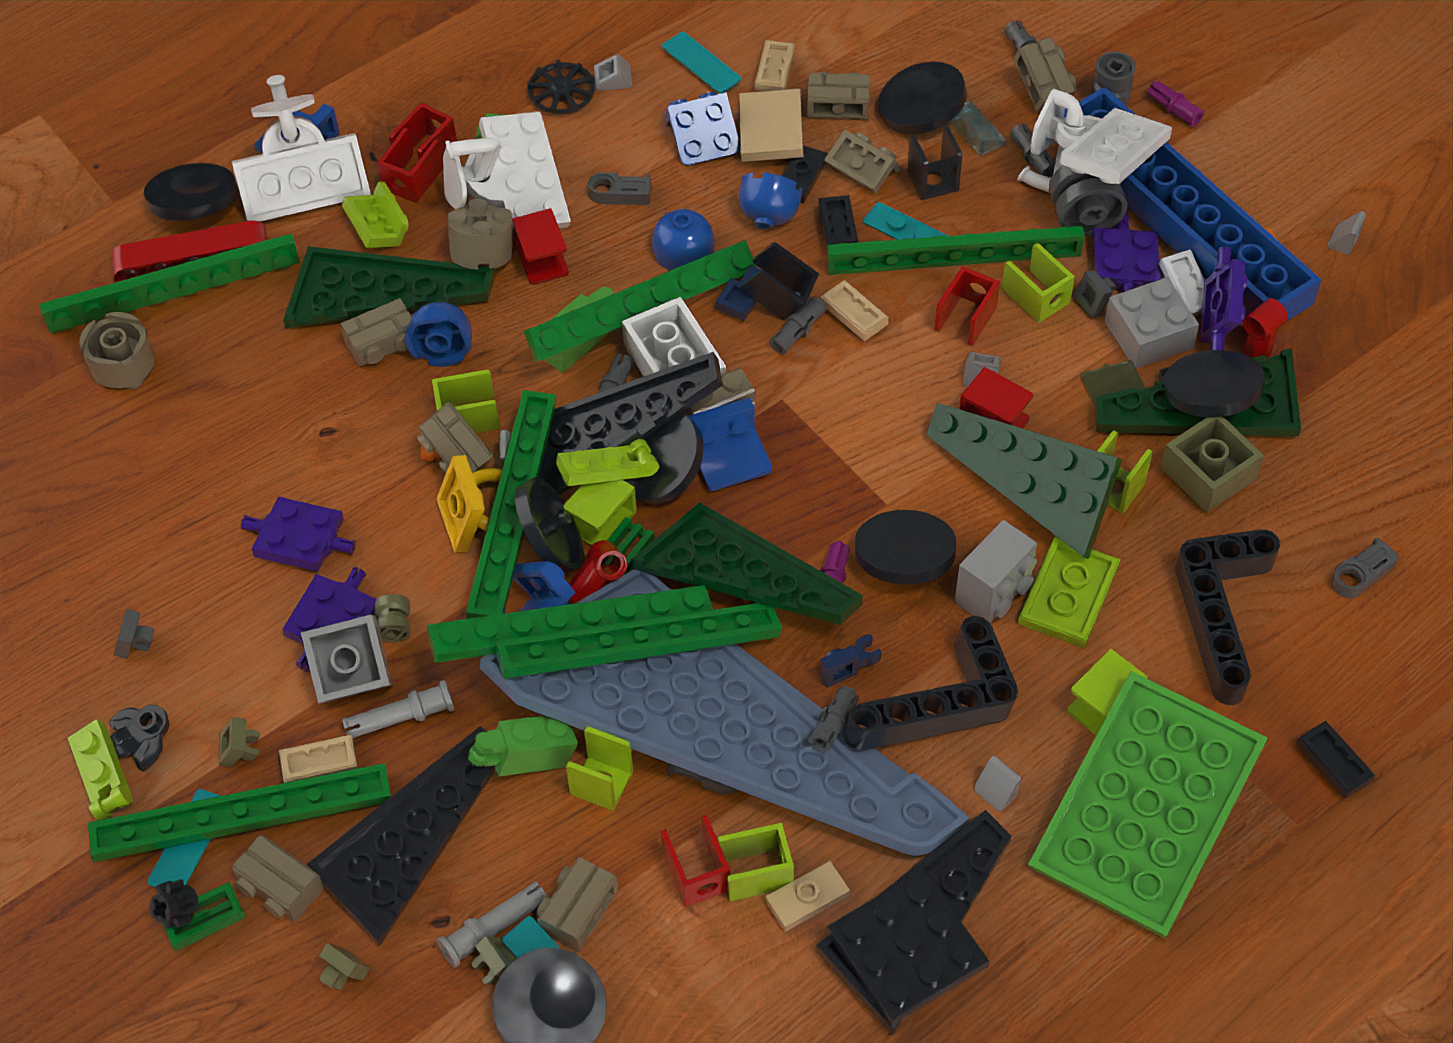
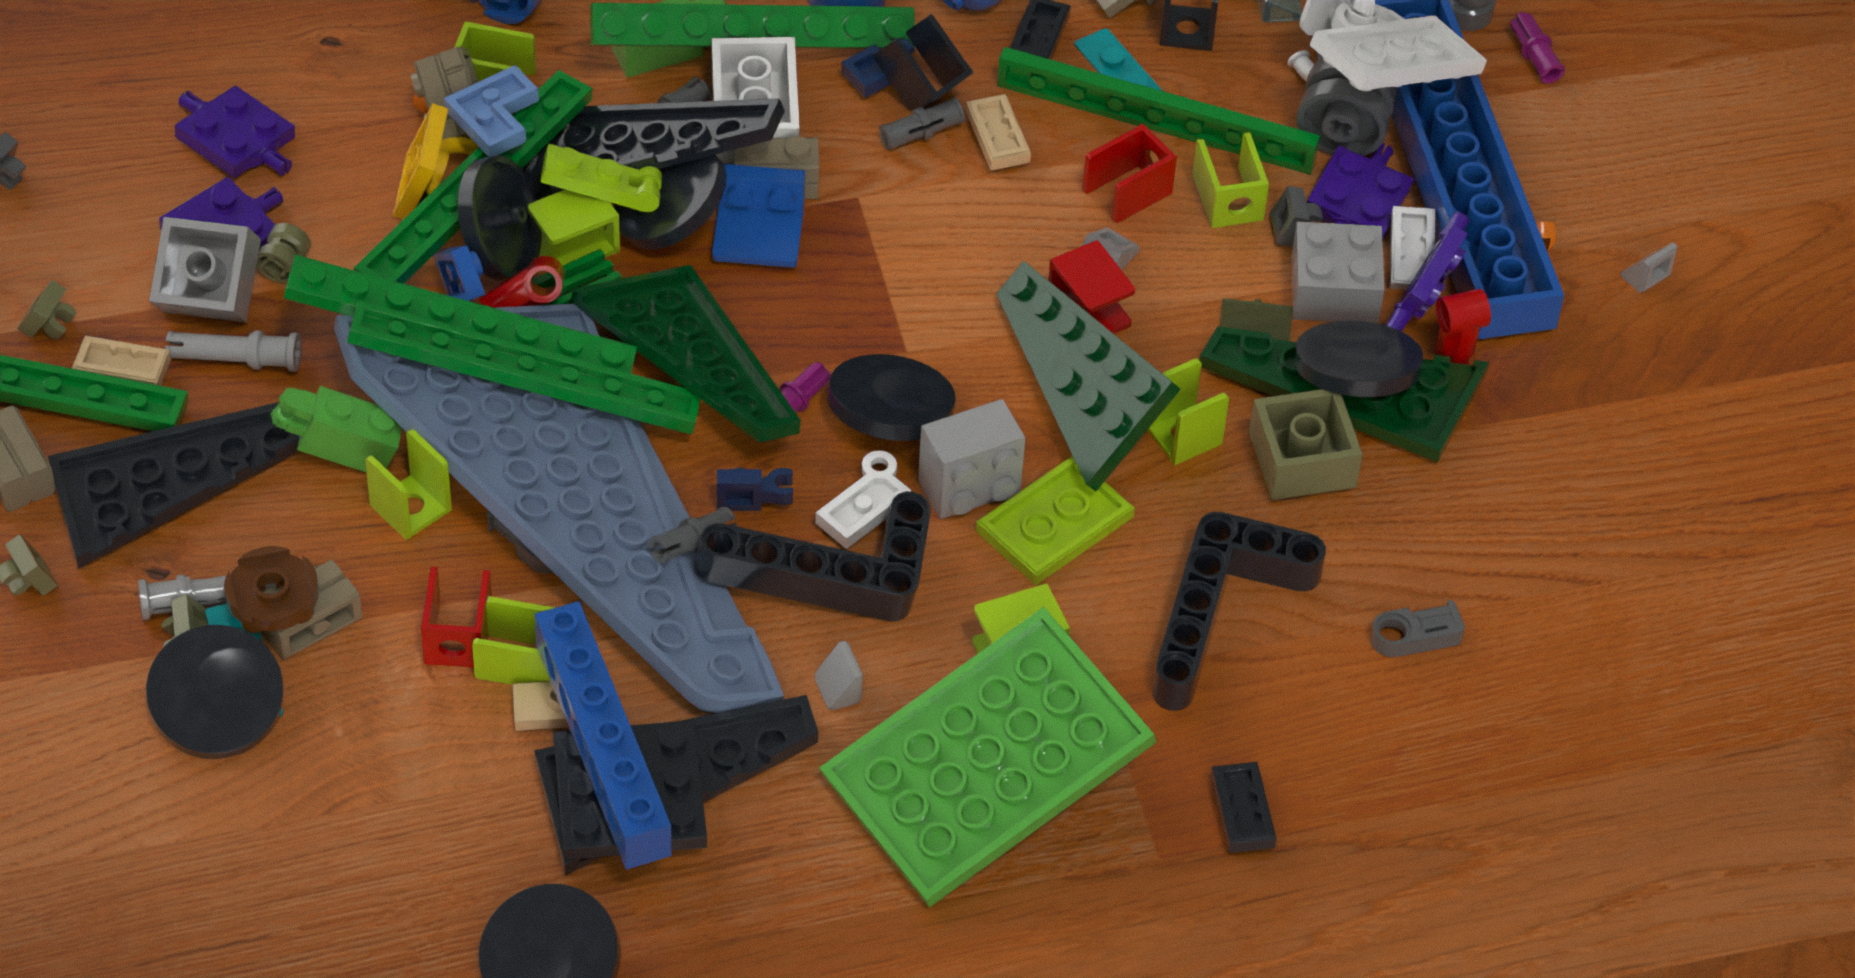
camera: 20 degrees right, 5 degrees down
none -> reddish brown plate [224,546,319,633]
none -> medium blue plate [444,65,539,157]
none -> blue brick [535,601,672,870]
none -> white hinge [815,450,911,549]

